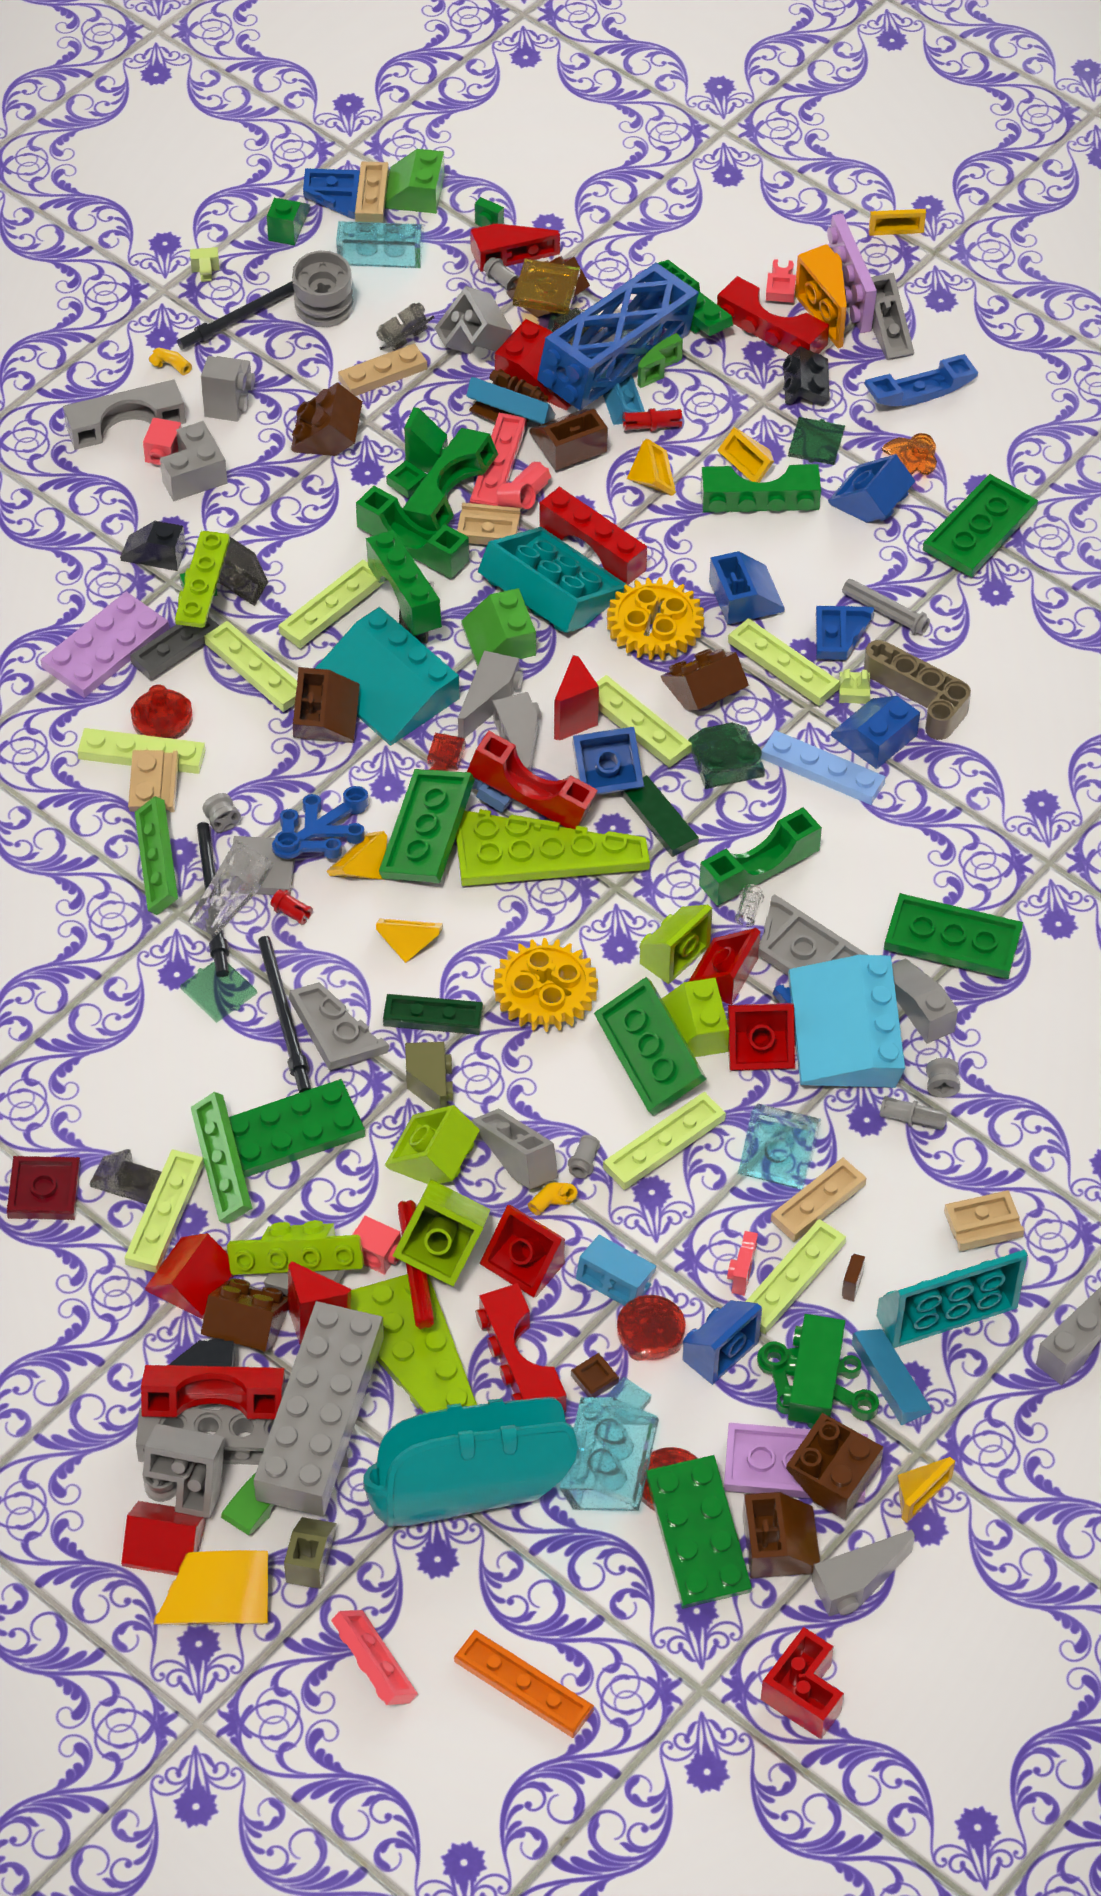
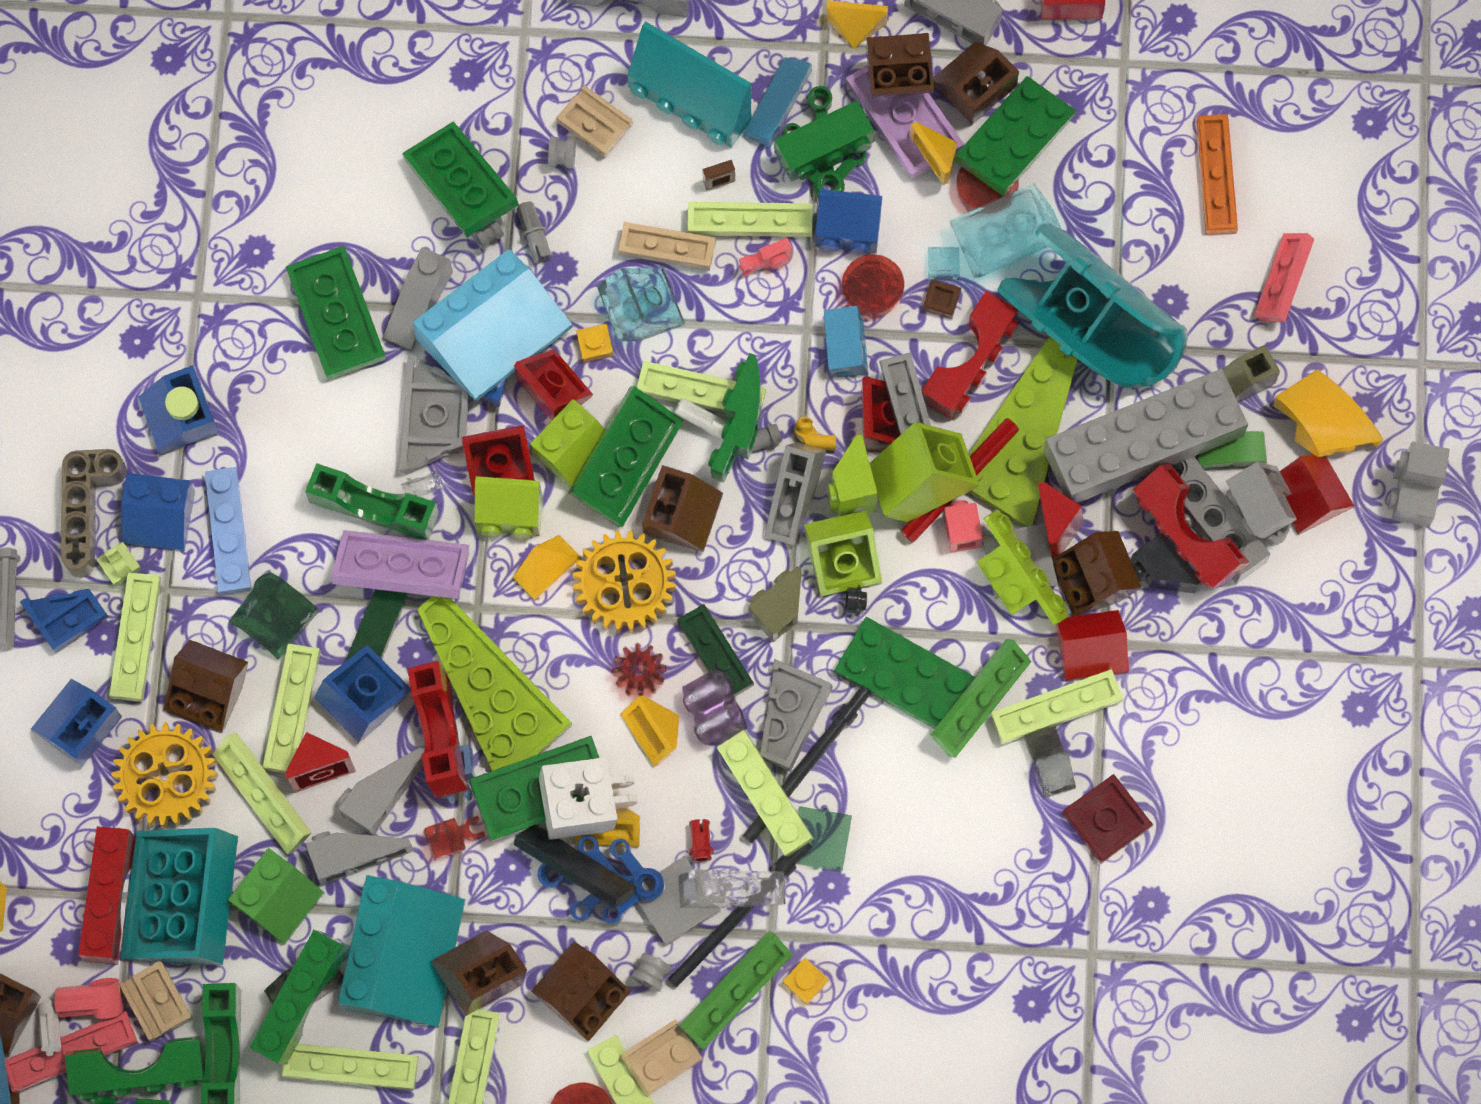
camera: 125 degrees left, 20 degrees up
none -> white piece [37,1000,61,1056]
none -> blue slope [138,365,219,455]
none -> yellowish green tile [165,387,199,420]
none -> yellowish green plate [212,732,312,855]
none -> lavender plate [331,530,469,599]
none -> green plate [402,121,519,237]
none -> yellow slope [513,535,581,601]
none -> black tile [513,824,637,908]
none -> reddish brown slope [531,942,631,1042]
none -> white hinge [539,757,638,840]
none -> light grey wheel [548,136,576,169]
none -> yellow plate [576,323,614,363]
none -> clear red gear [612,642,667,697]
none -> reddish brown slope [642,465,723,553]
none -> white piece [674,398,727,439]
none -> clear purple brick [682,670,747,746]
none -> green slope [708,353,762,483]
none -> yellowish green plate [717,730,814,857]
none -> yellow plate [783,958,829,1005]
none -> lime slope [827,434,878,516]
none -> black plate [845,585,867,617]
none -> light grey plate [879,352,931,436]
none -> yellow slope [910,122,958,185]
none -> light grey brick [1388,441,1450,527]

